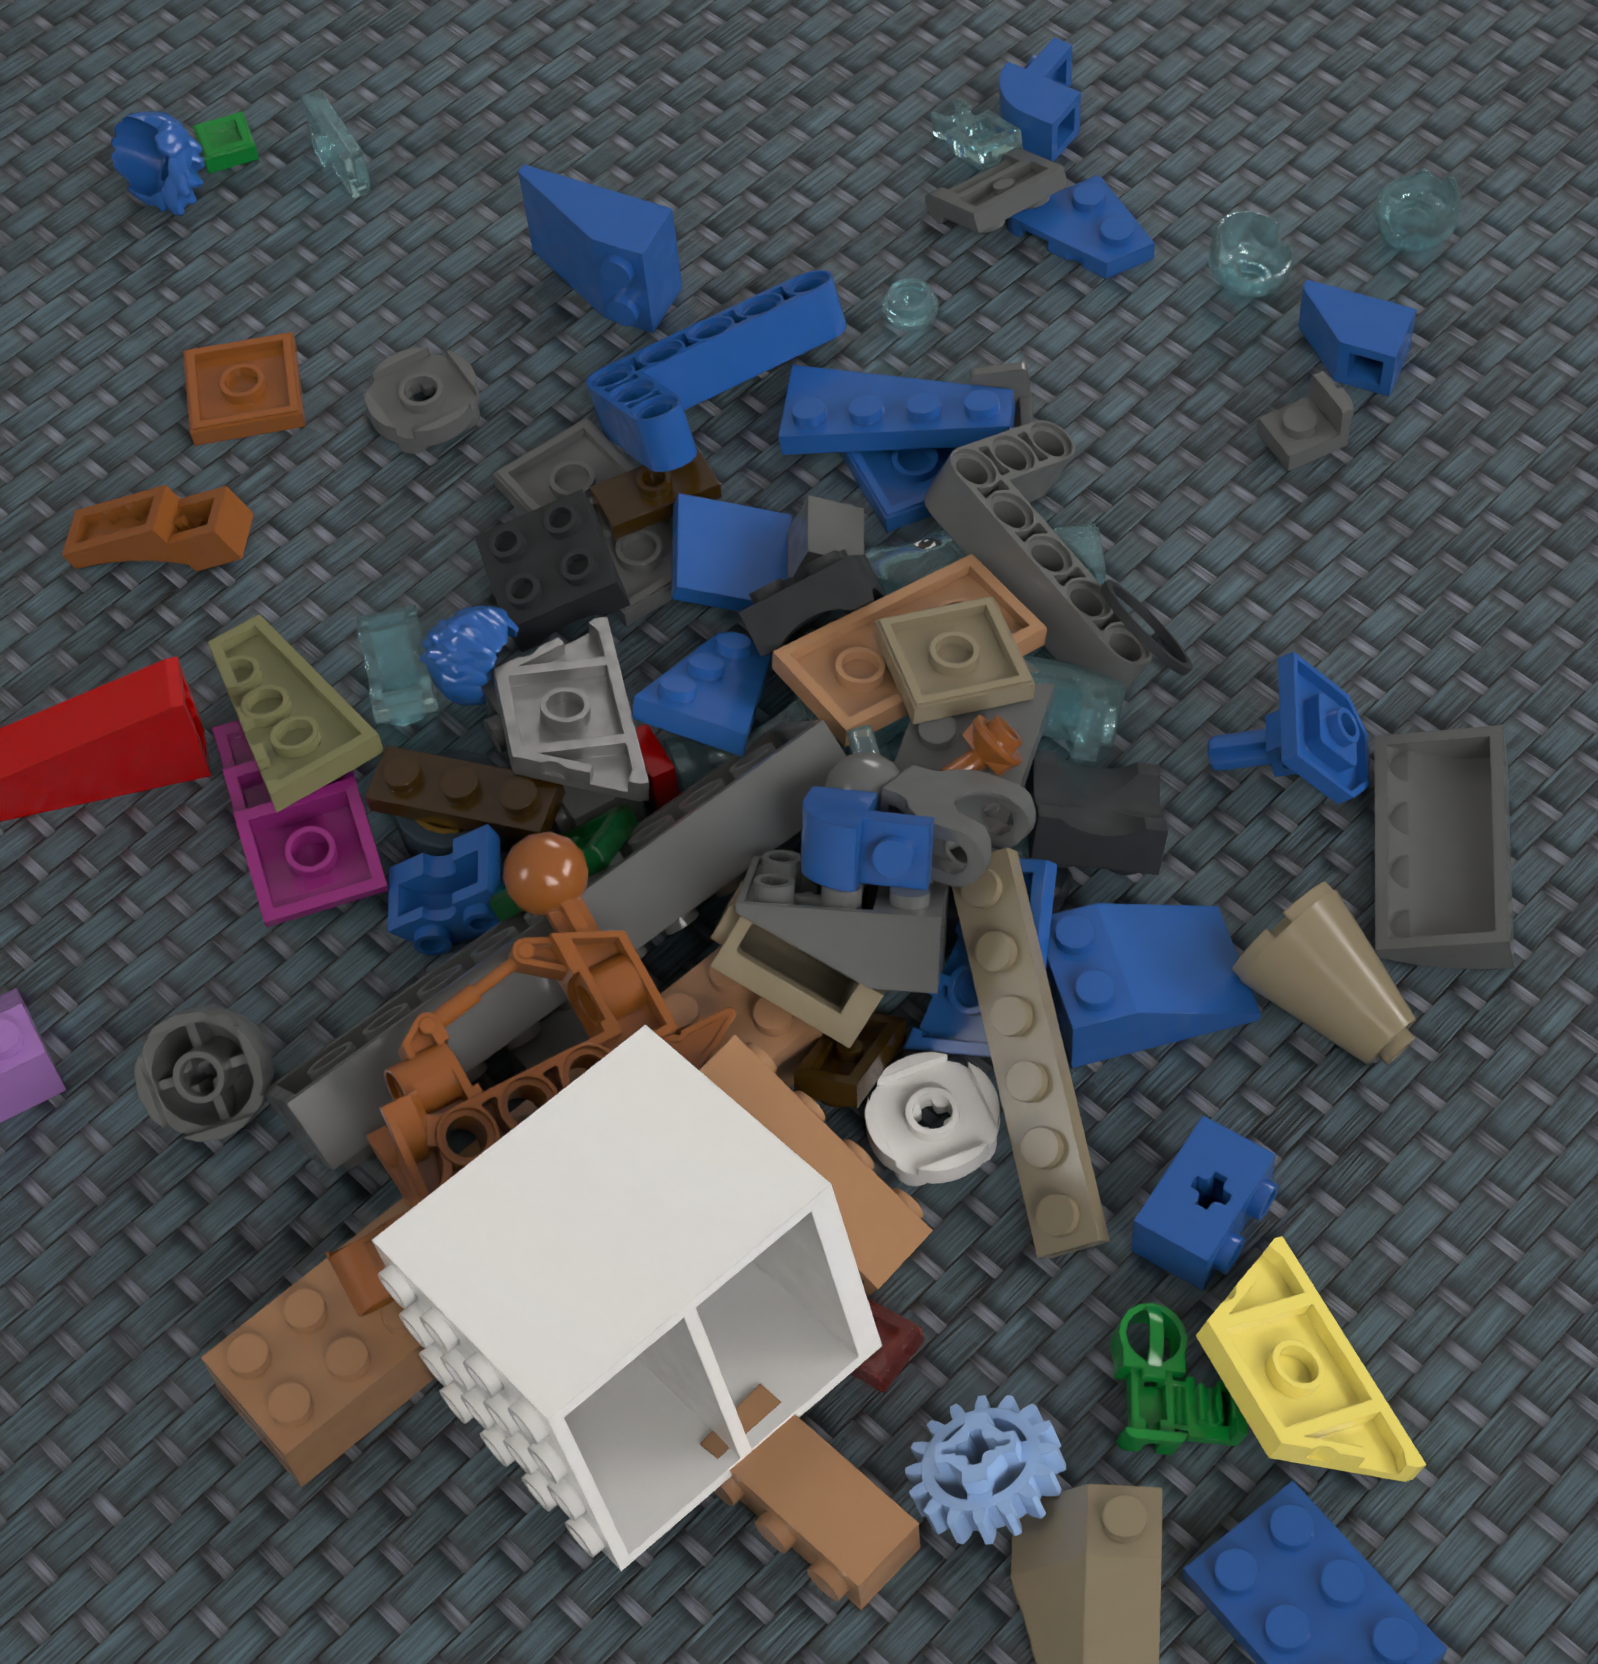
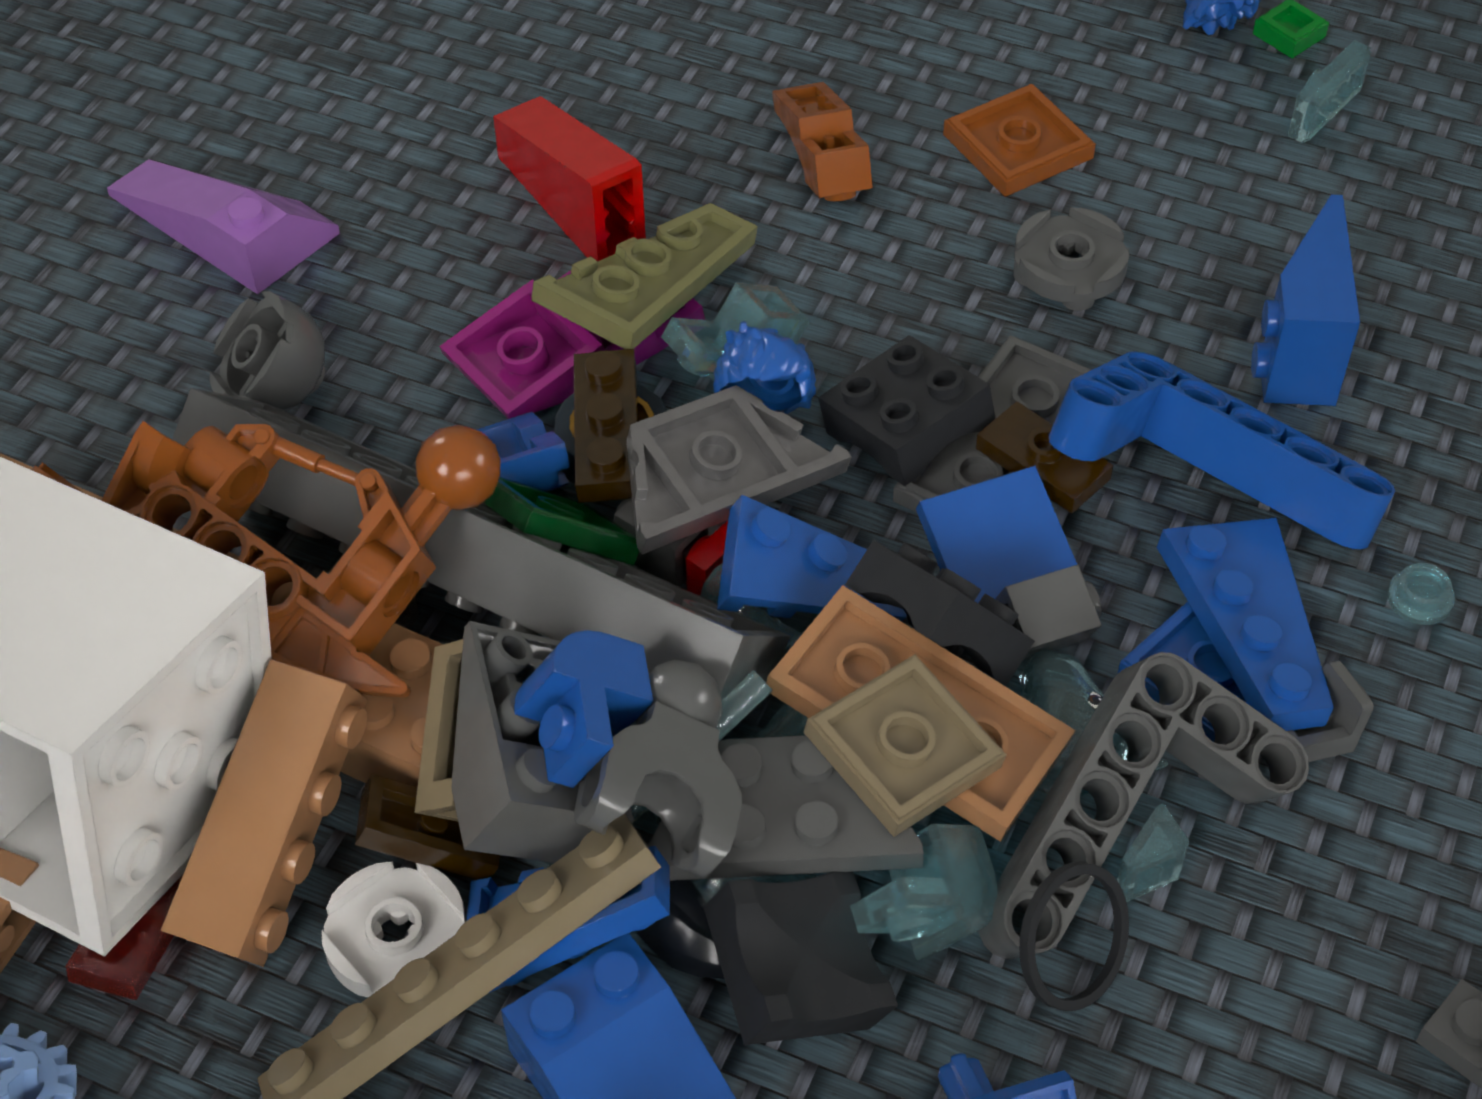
camera: 65 degrees right, 5 degrees down
dark orange plate [939,715,1023,776] -> none

